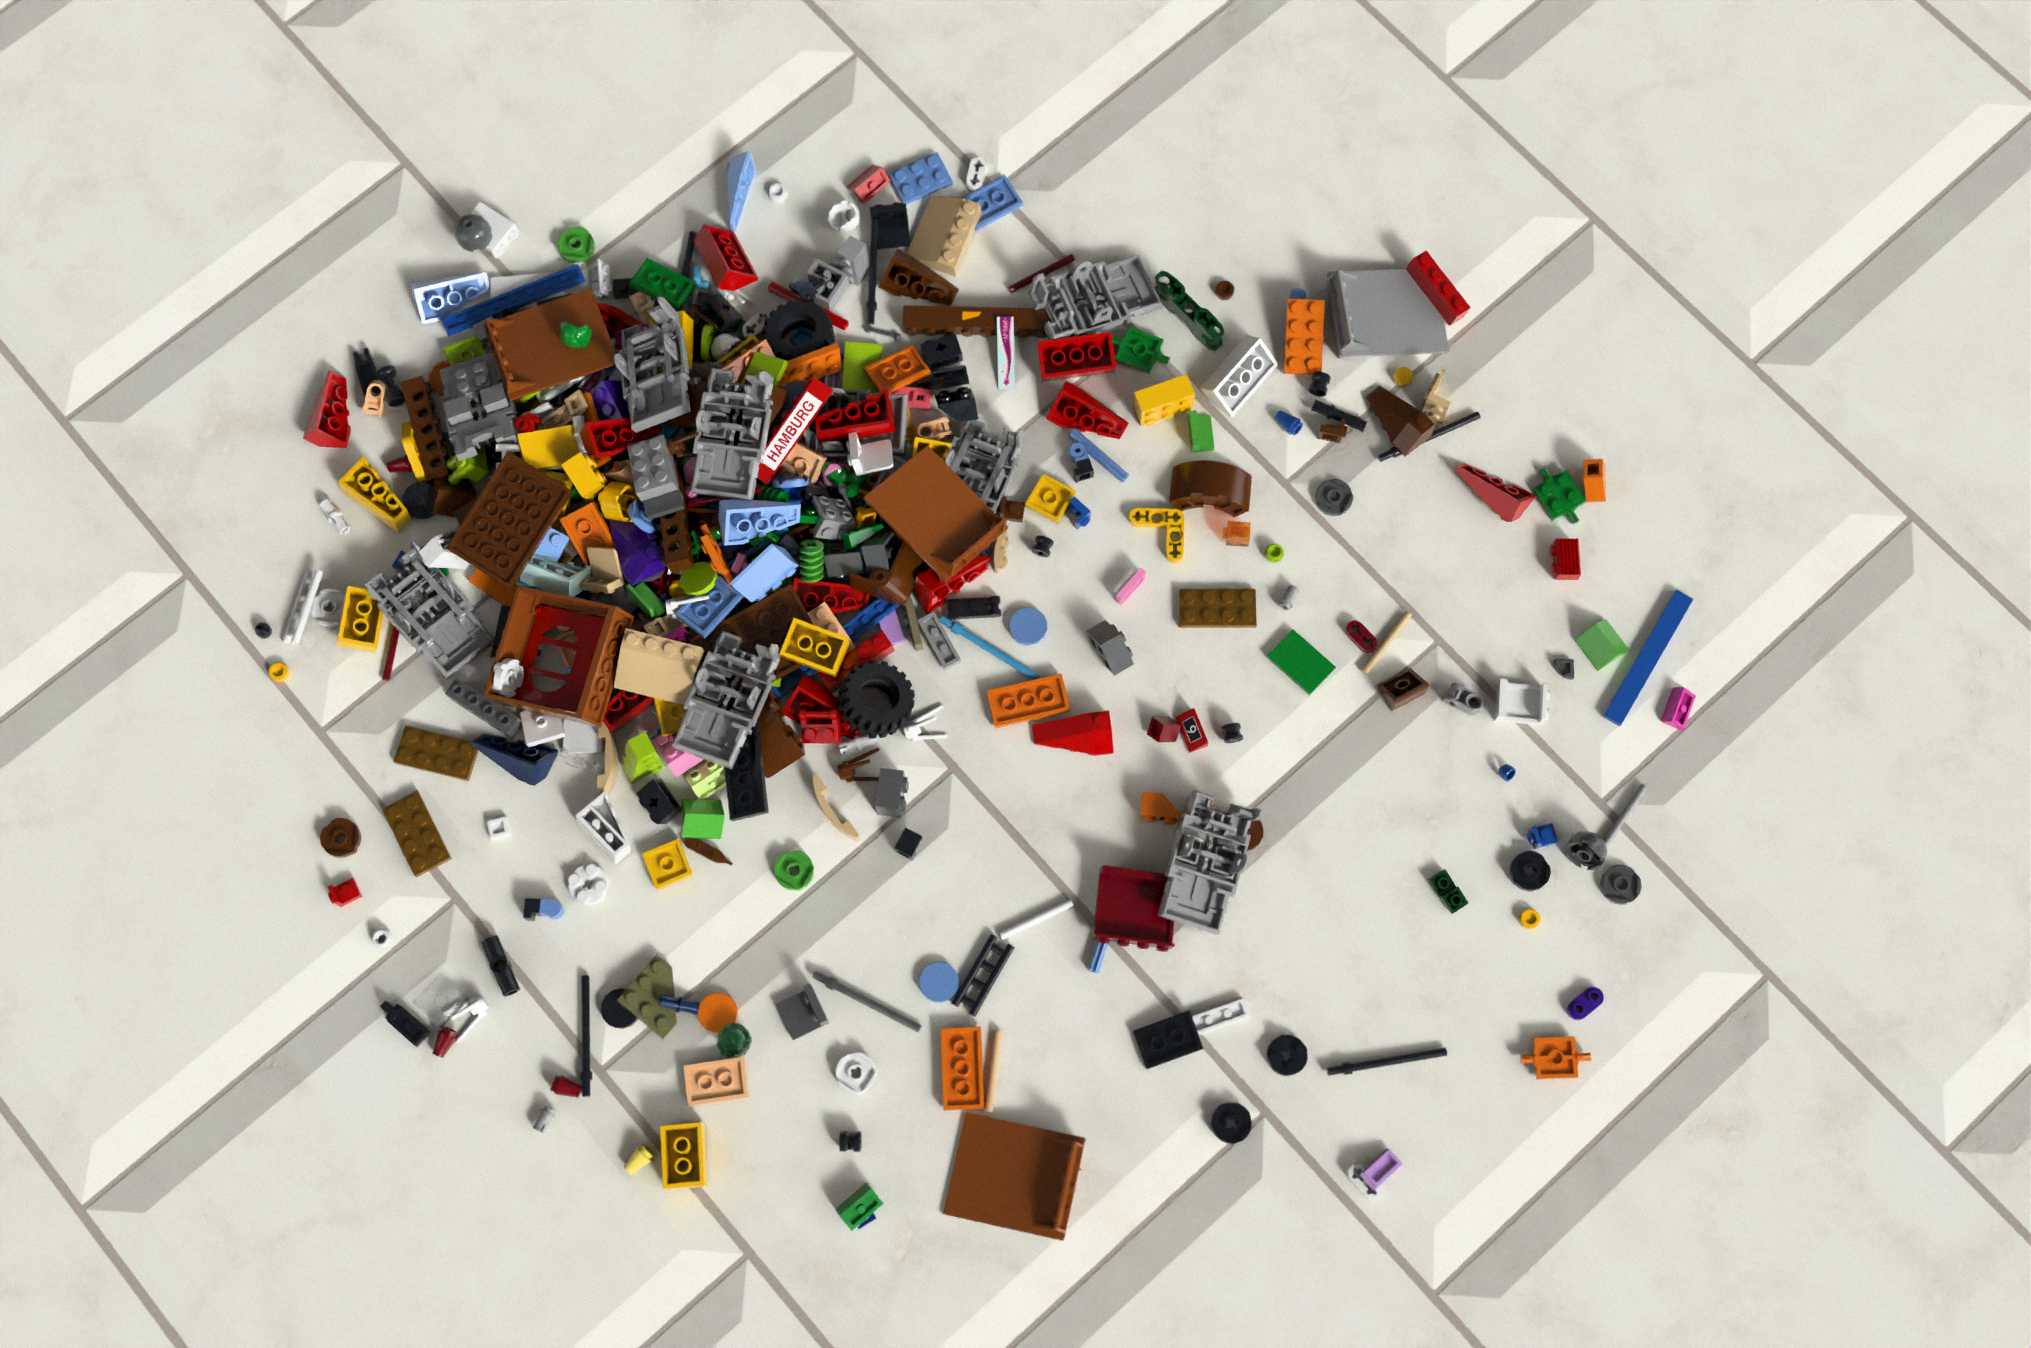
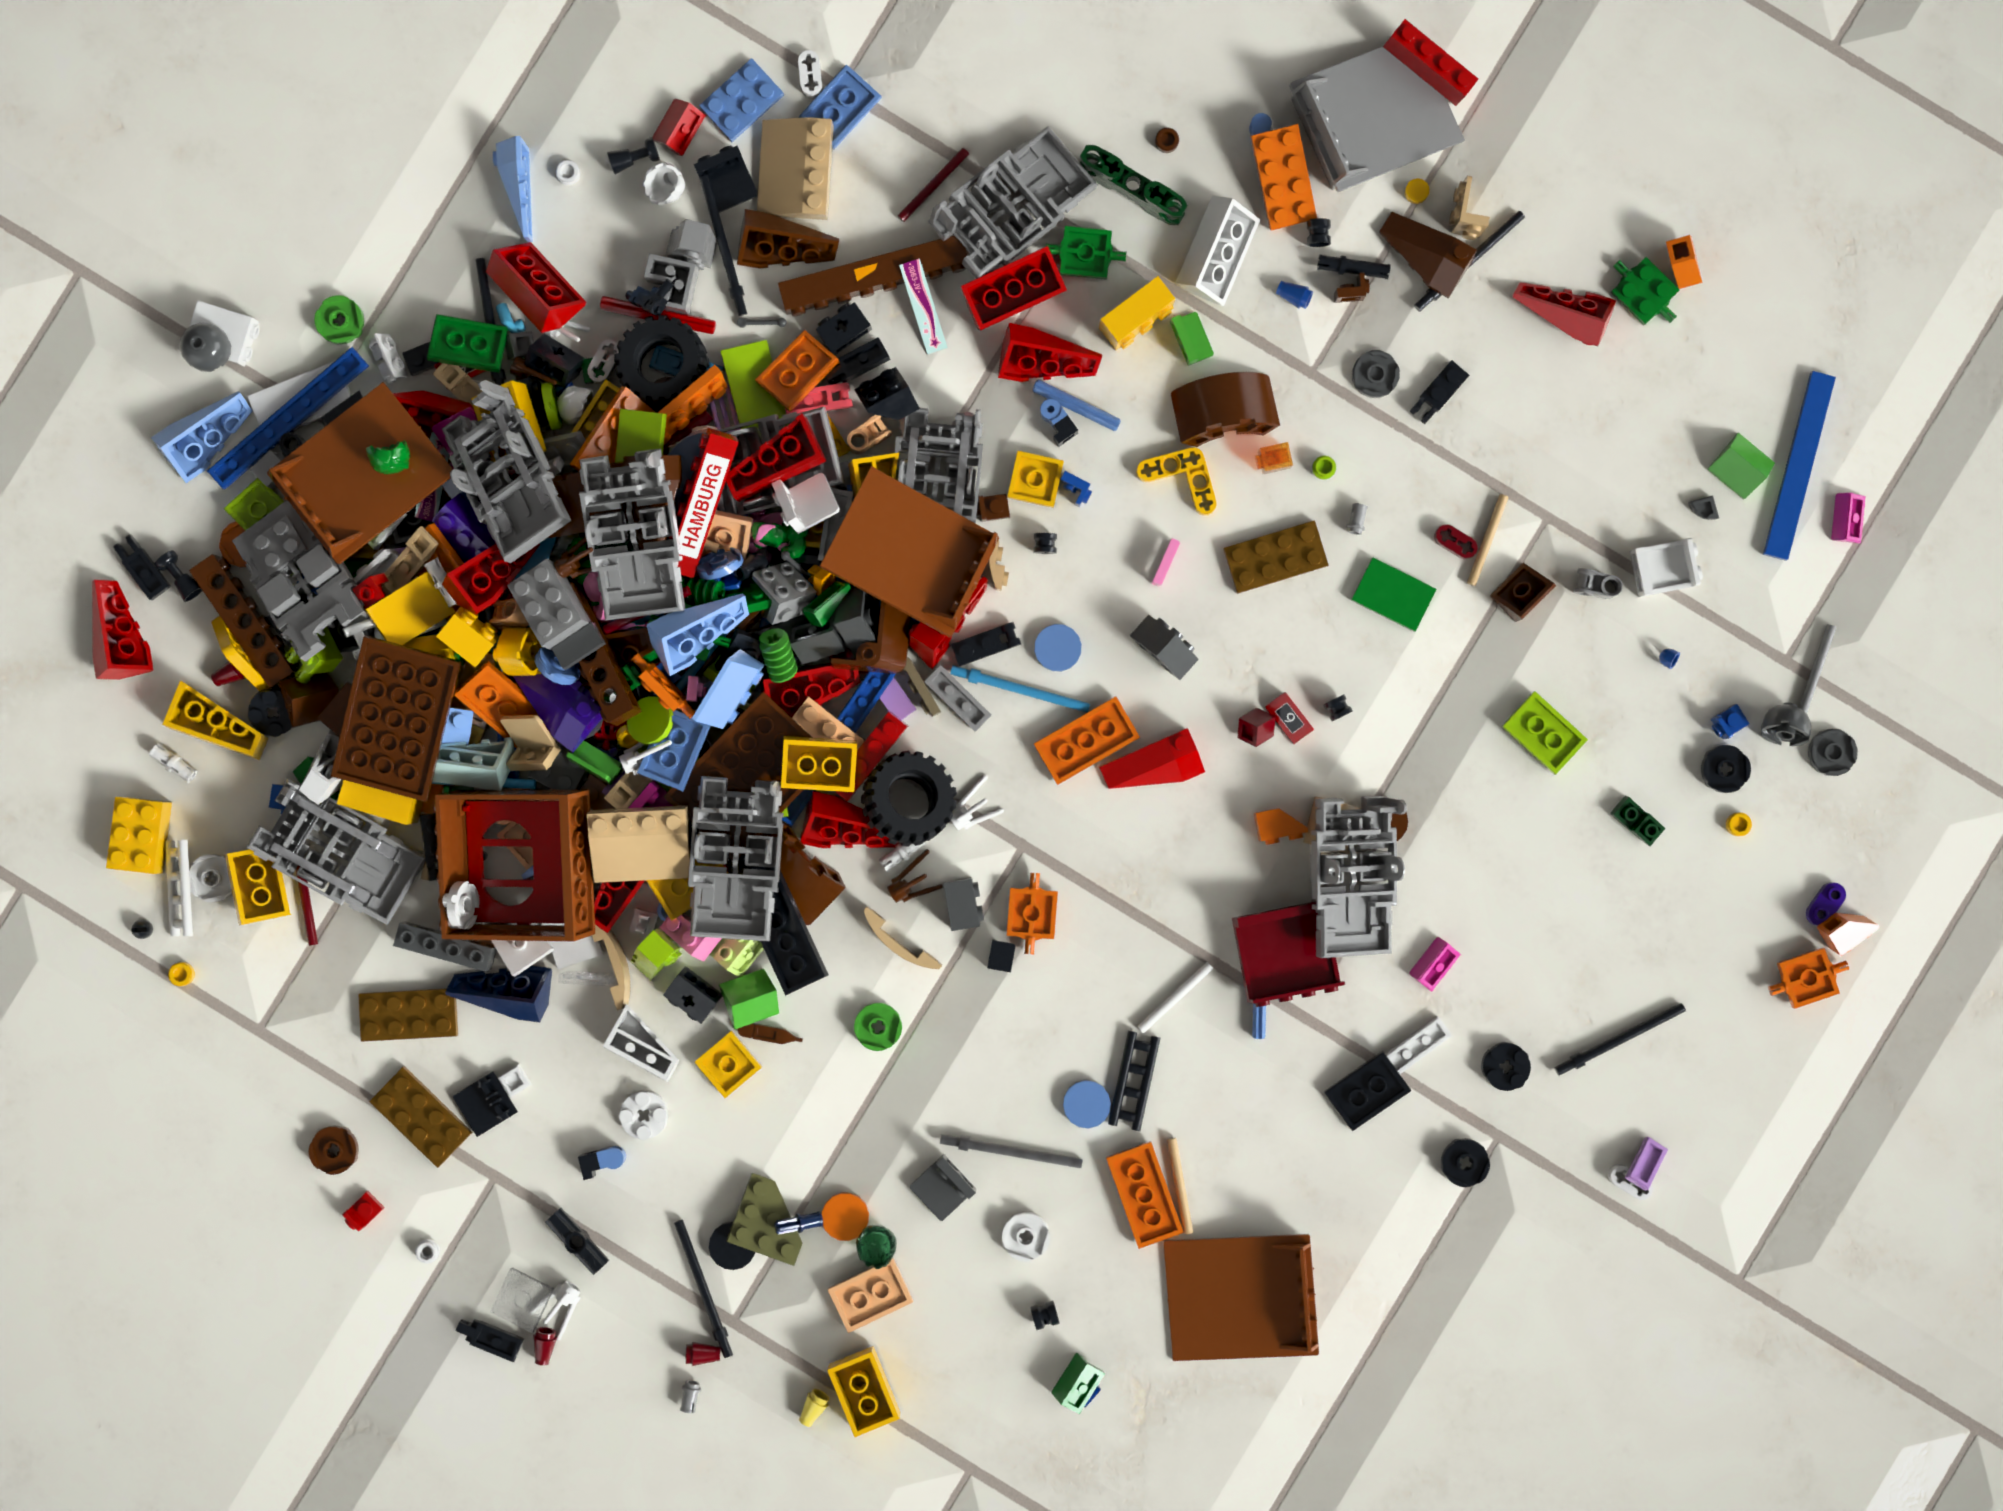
camera: 20 degrees left, 15 degrees up
light nougat piece [362,380,386,418] -> none
red plate [799,709,841,744] -> none
red brick [1550,538,1581,580] -> none
none -> yellow brick [106,797,172,874]
none -> yellow brick [337,780,424,825]
none -> black hinge [452,1071,518,1137]
none -> black piece [607,137,660,175]
none -> orange plate [1007,873,1058,954]
none -> dark pink slope [1409,937,1461,992]
none -> black hinge [1410,360,1470,424]
none -> lime plate [1501,691,1588,775]
none -> slope [1817,913,1879,956]

